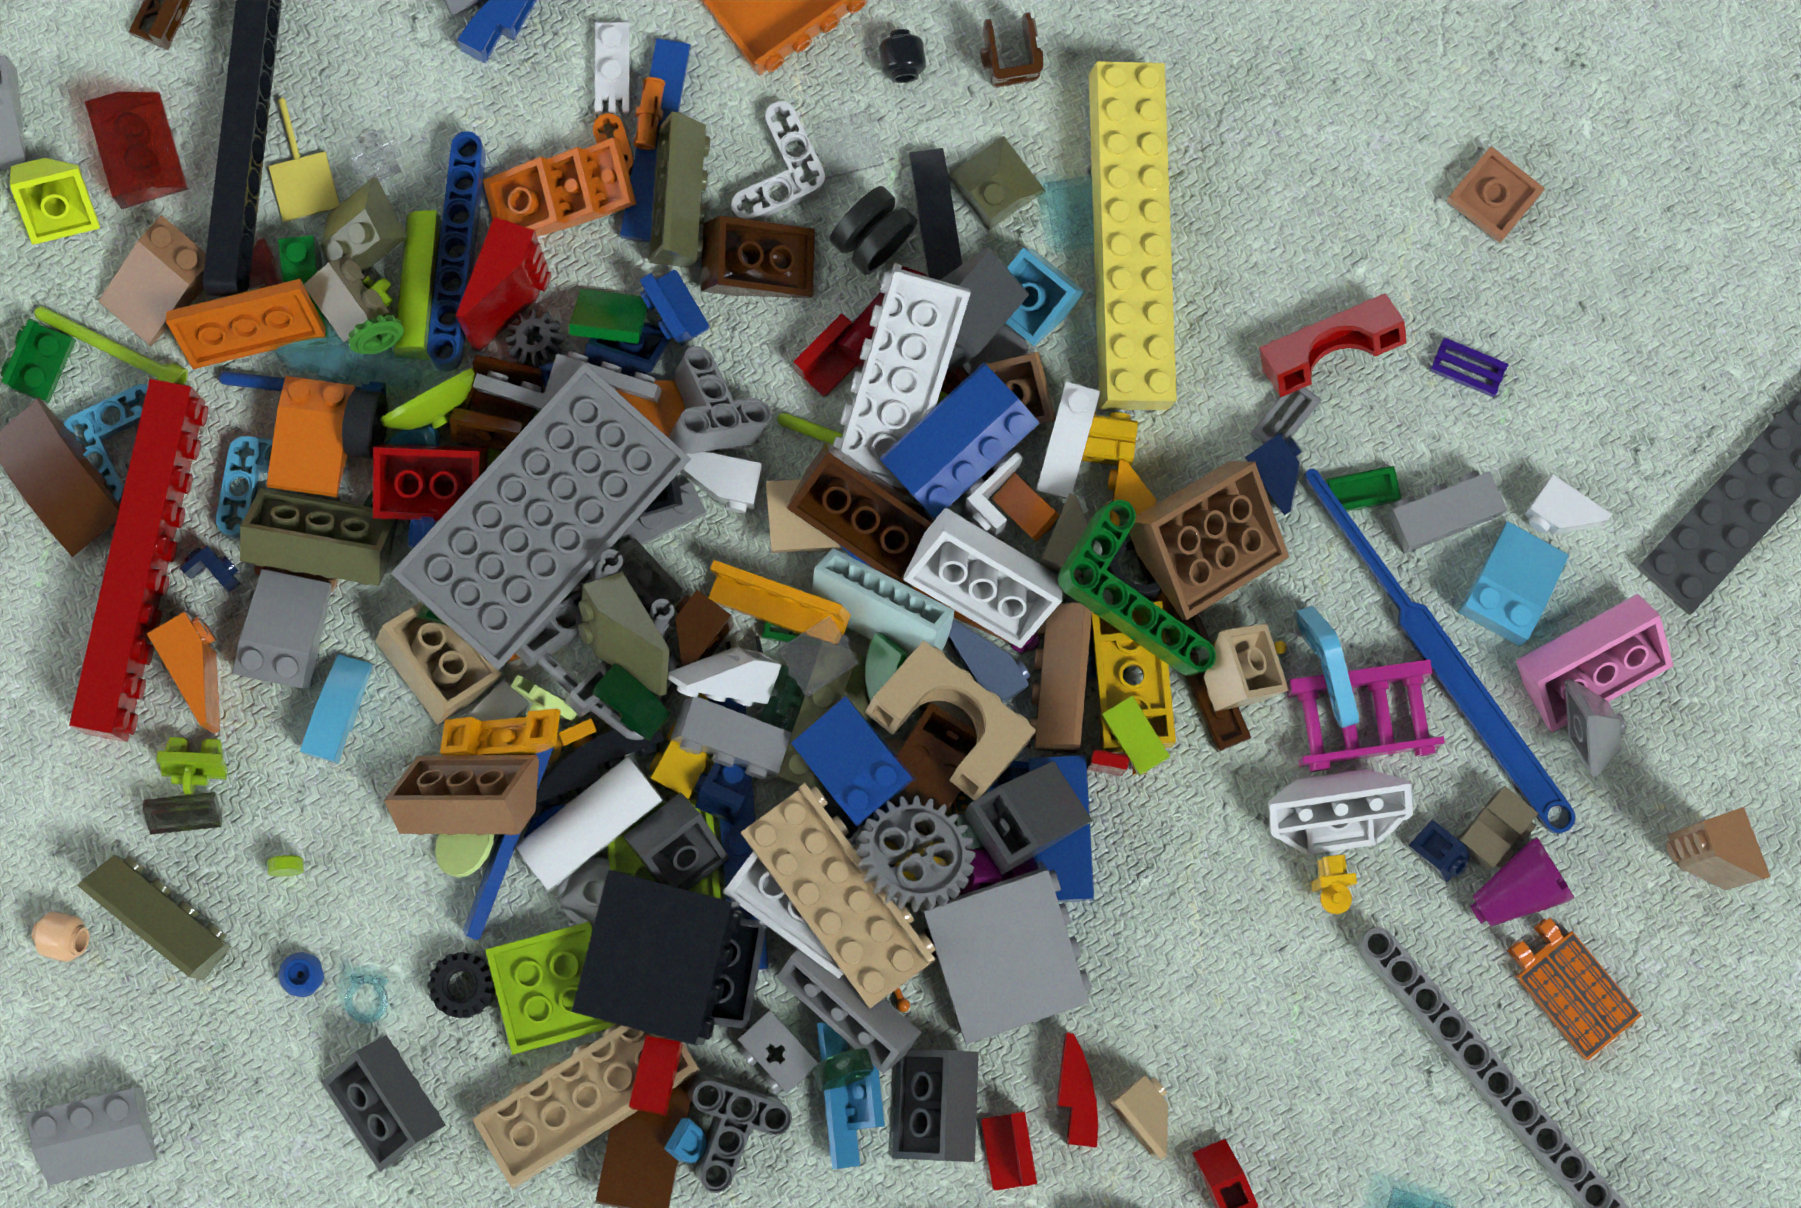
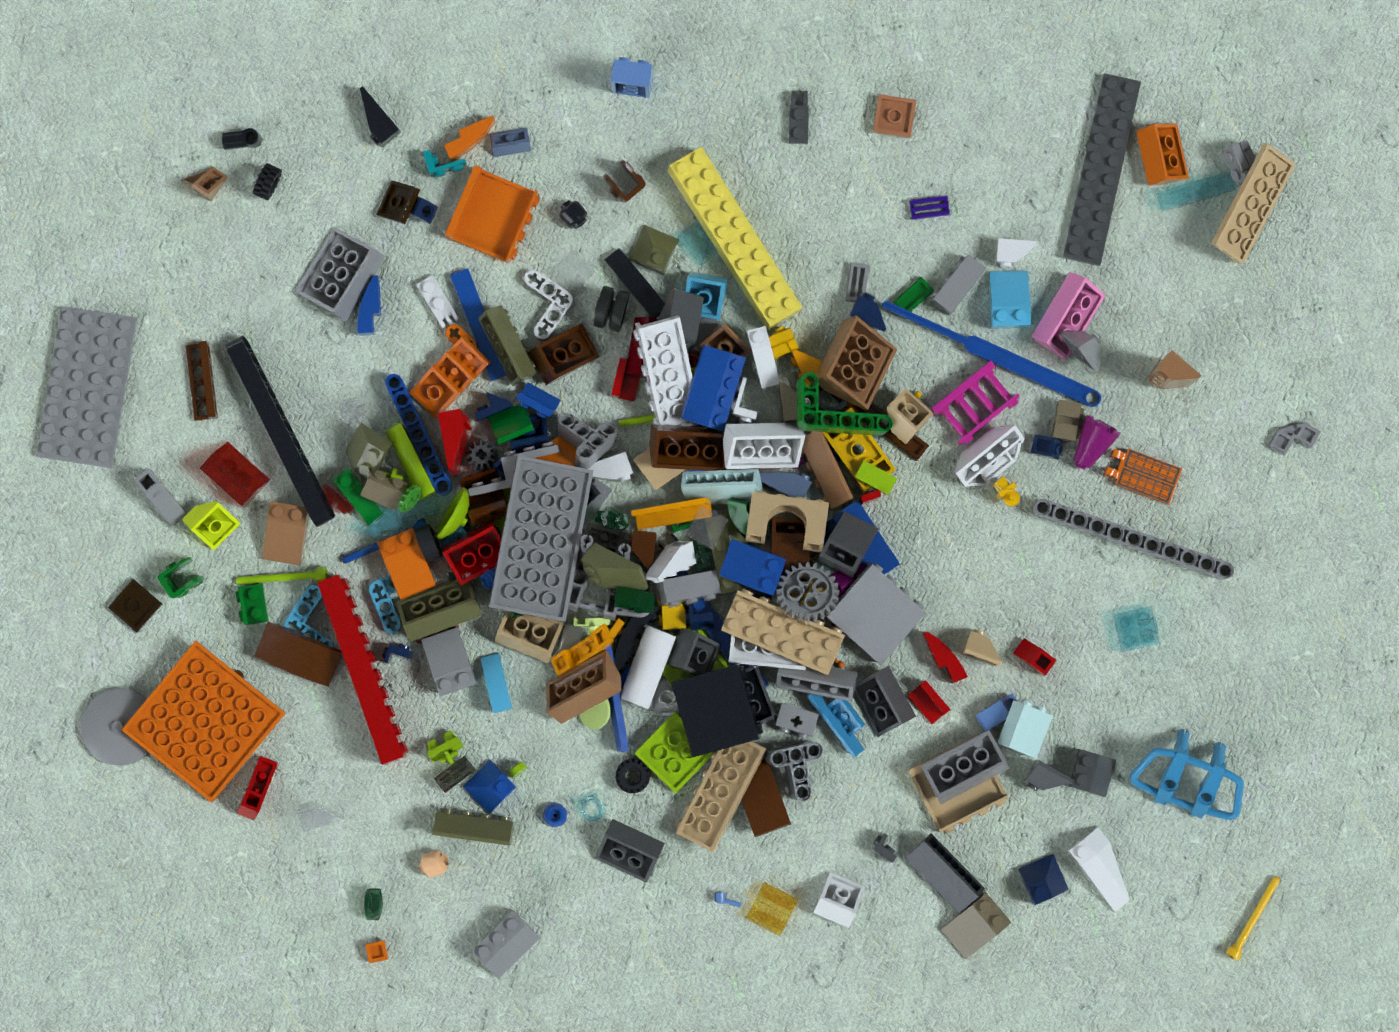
camera: 25 degrees left, 5 degrees up
orange slope [147,611,220,734] -> none
orange plate [165,279,326,369] -> none
light yellow piece [268,97,340,222] -> none
red tile [629,1035,683,1116] -> none
orange pin [633,77,665,150] -> none
dark azure tile [664,1118,707,1163] -> none
clear green hat [813,1048,874,1091] -> none
orange slope [992,472,1060,542] -> none
red arch [1259,293,1407,398] -> none
medium azure beam [1295,606,1359,728] -> none
none -> blue slope [463,760,517,814]
none -> dark blue slope [474,392,513,422]
none -> clear green hips [595,507,630,535]
none -> dark grey hinge [789,91,809,144]

